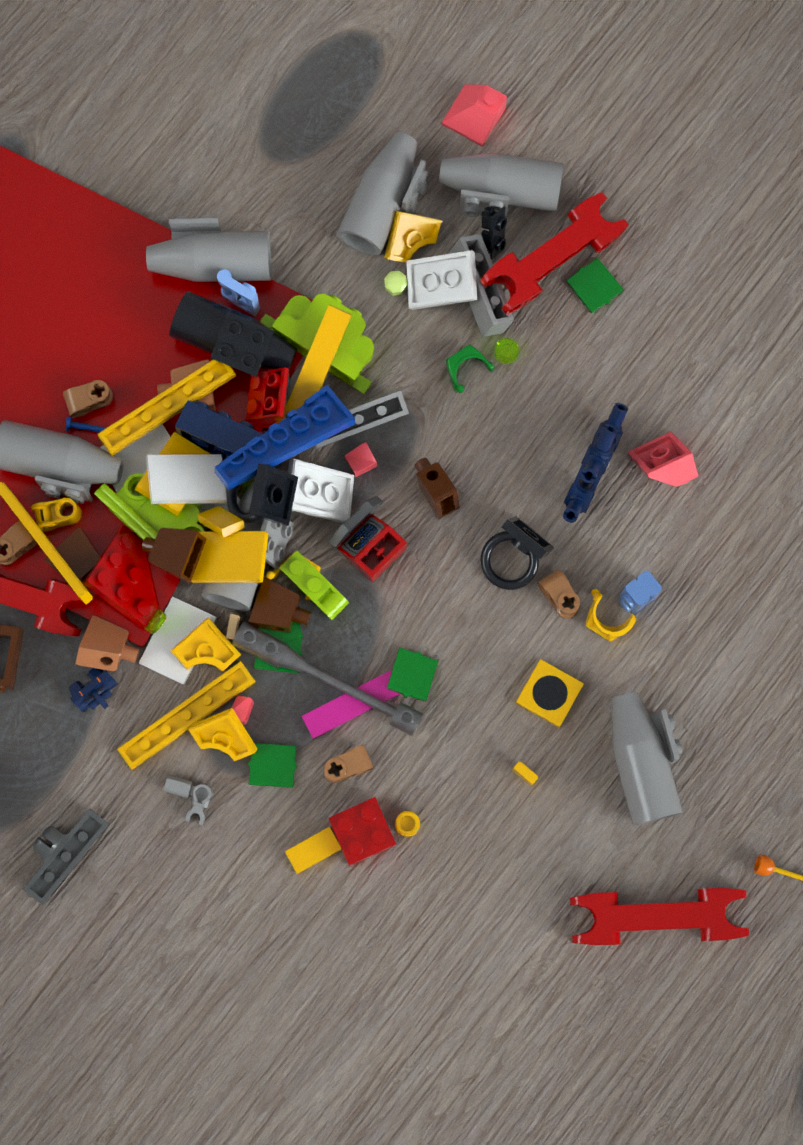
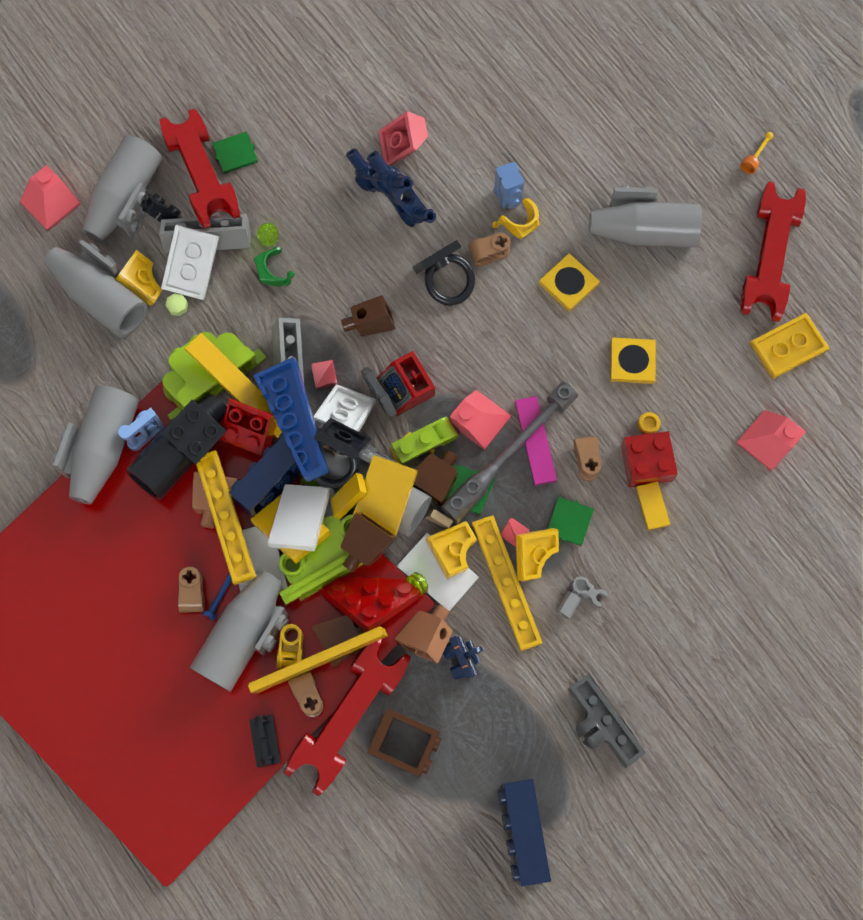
camera: 75 degrees left, 5 degrees down
green piece [387,648,438,702] -> none
yellow tile [512,761,538,786] -> none
none -> coral slope [450,390,511,450]
none -> yellow tile [610,337,656,384]
none -> coral slope [736,410,806,471]
none -> yellow tile [749,313,830,380]

